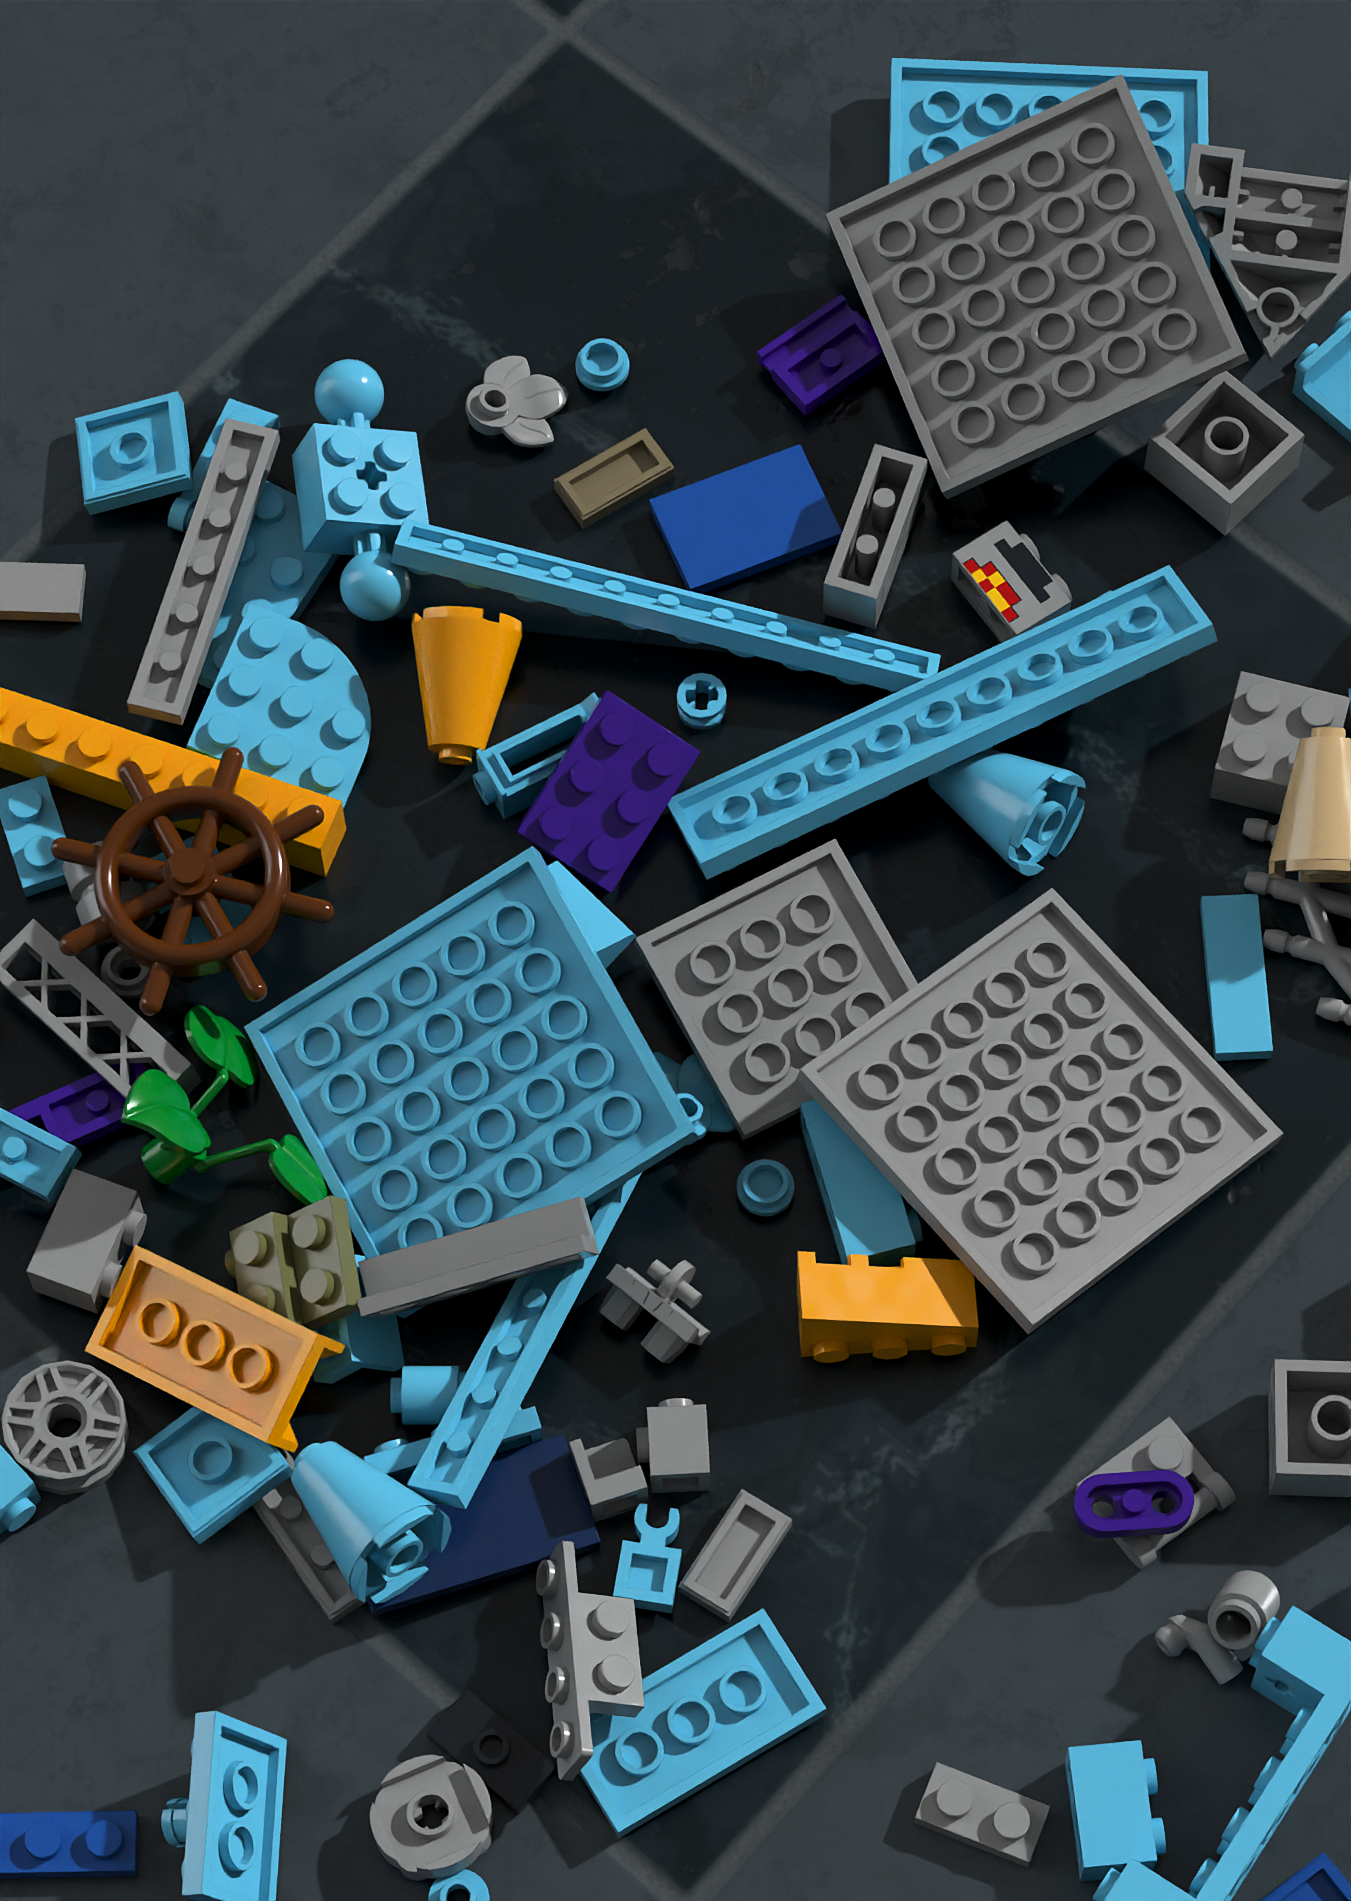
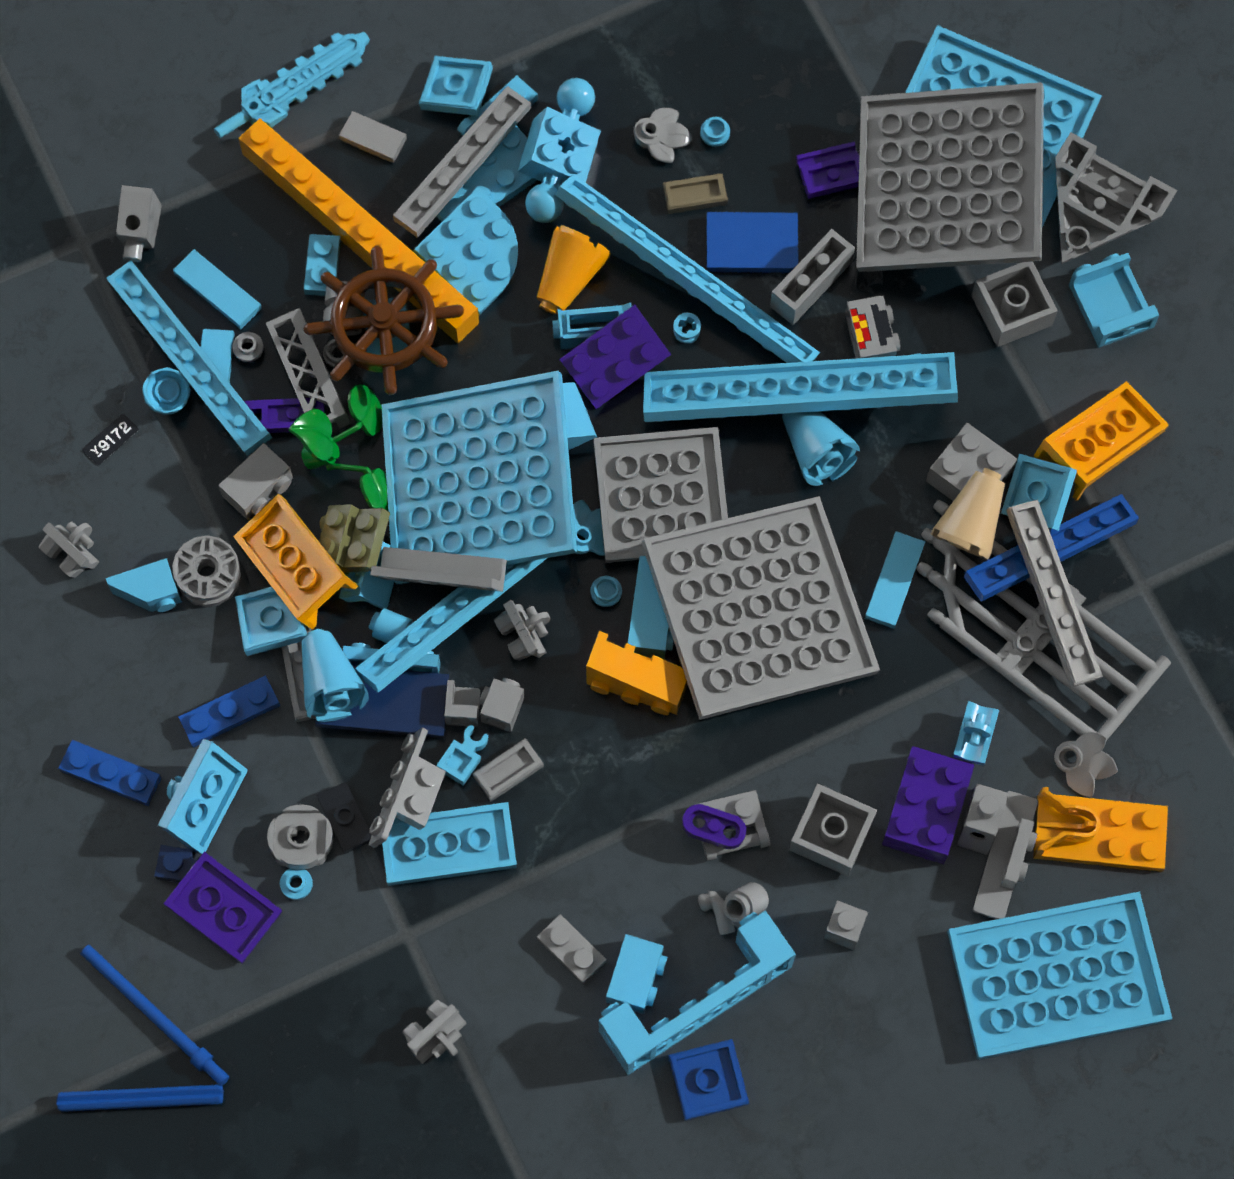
camera: 20 degrees right, 5 degrees up
none -> blue plate [179,675,280,748]

